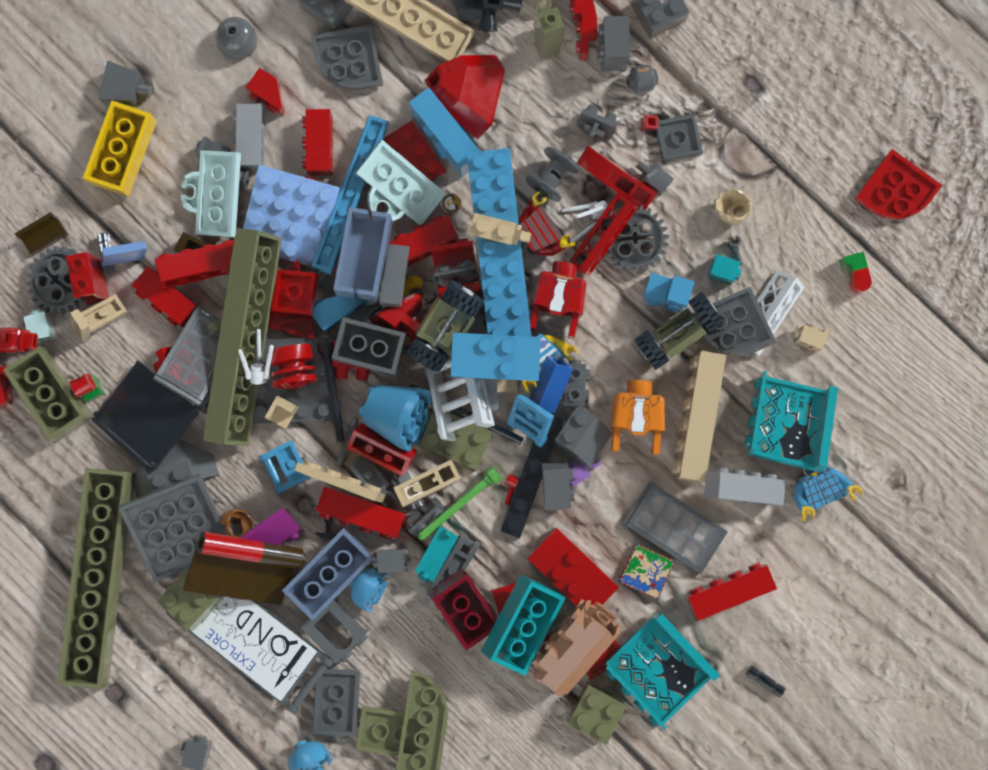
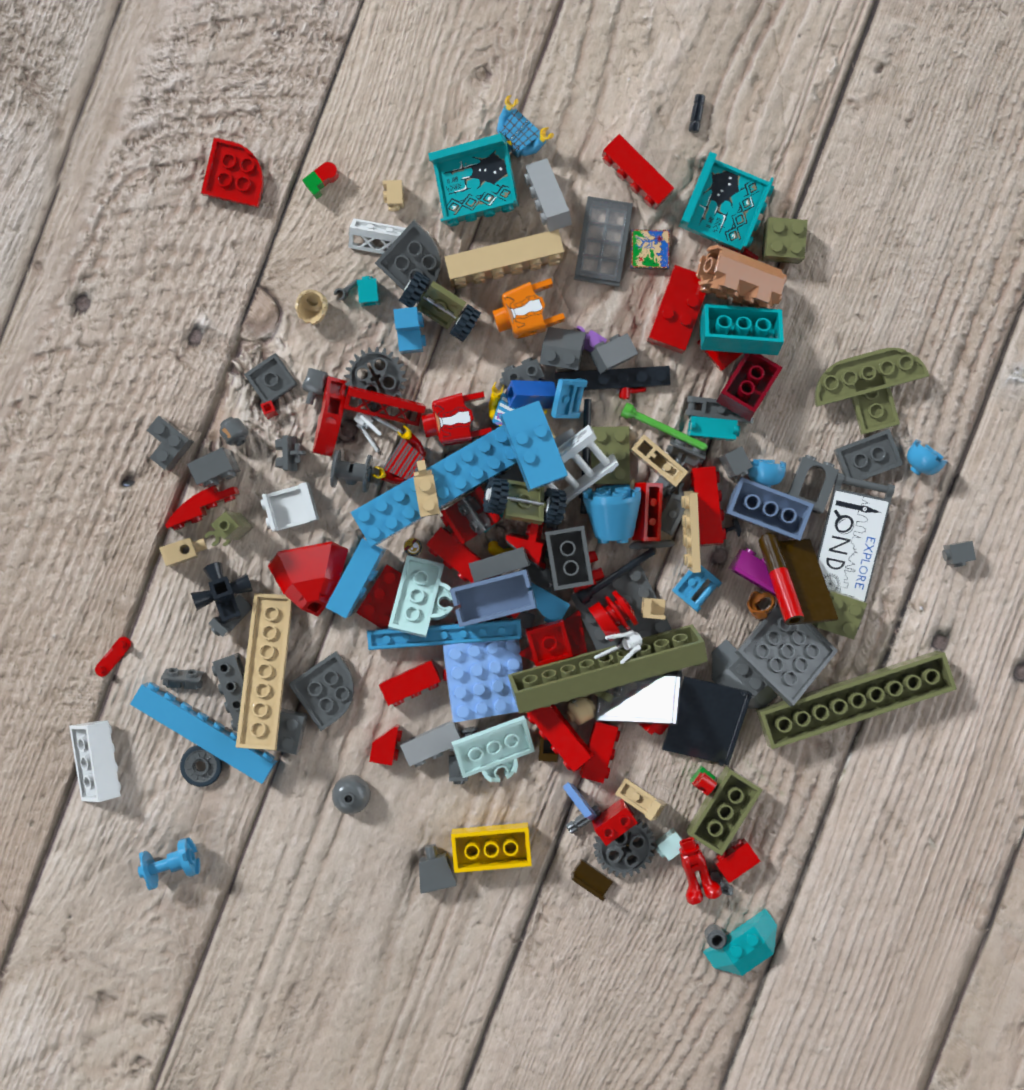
camera: 105 degrees left, 5 degrees up
none -> white panel [260,482,319,532]
none -> tan head [566,697,596,725]

